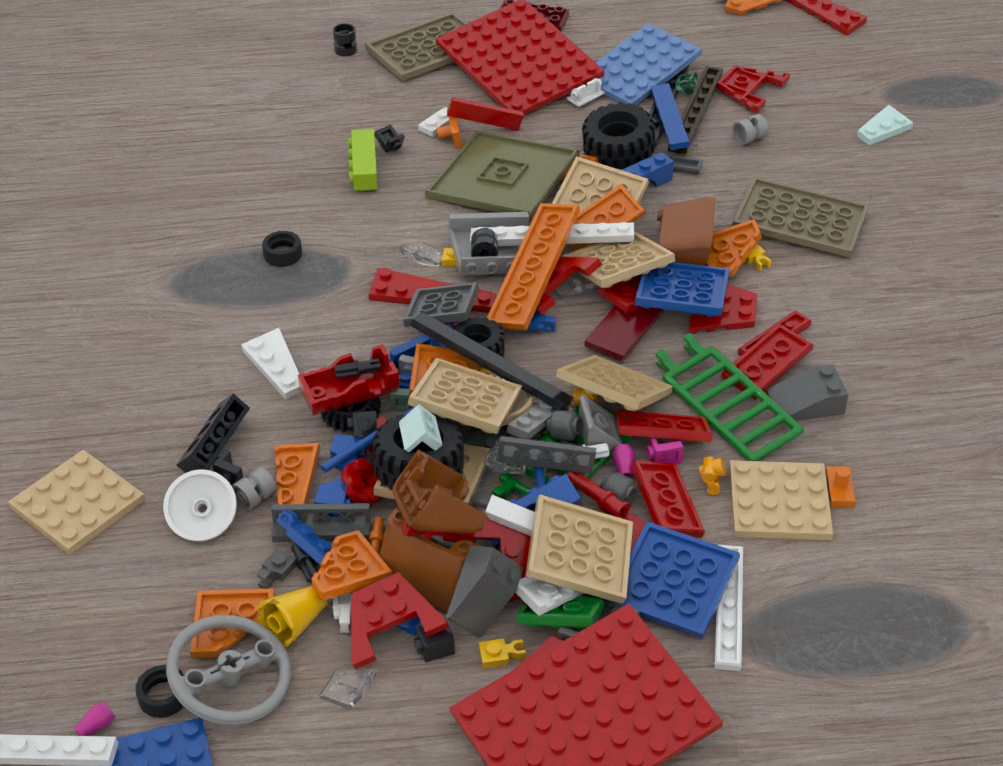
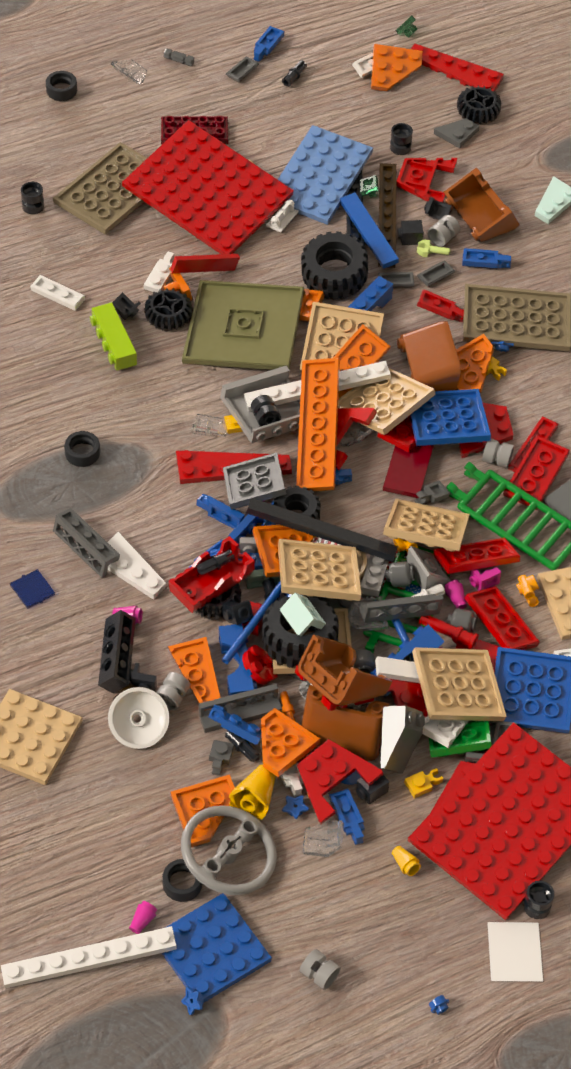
camera: 20 degrees left, 10 degrees up
none -> clear blue piece [10,569,55,609]
none -> white tile [30,275,85,311]
none -> dark grey fence [53,508,120,578]
none -> dark pink cone [112,606,143,625]
none -> black gear [144,288,192,331]
none -> blue hinge [196,494,245,529]
none -> blue plate [282,795,309,819]
none -> blue hinge [329,789,365,845]
none -> black wheel [390,123,413,155]
none -> yellow cone [392,846,421,876]
none -> black brick [397,220,424,245]
none -> dark grey plate [414,481,450,504]
none -> red hinge [416,289,464,322]
none -> yellowish green bar [417,239,450,257]
none -> dark grey tile [417,260,455,287]
none -> black bracket [424,197,453,220]
none -> dark grey wing [434,118,479,148]
none -> dark orange windscreen [444,167,520,242]
none -> black gear [457,85,502,124]
none -> blue hinge [462,248,511,268]
none -> light grey wheel [482,439,514,468]
none -> blue plate [491,341,514,352]

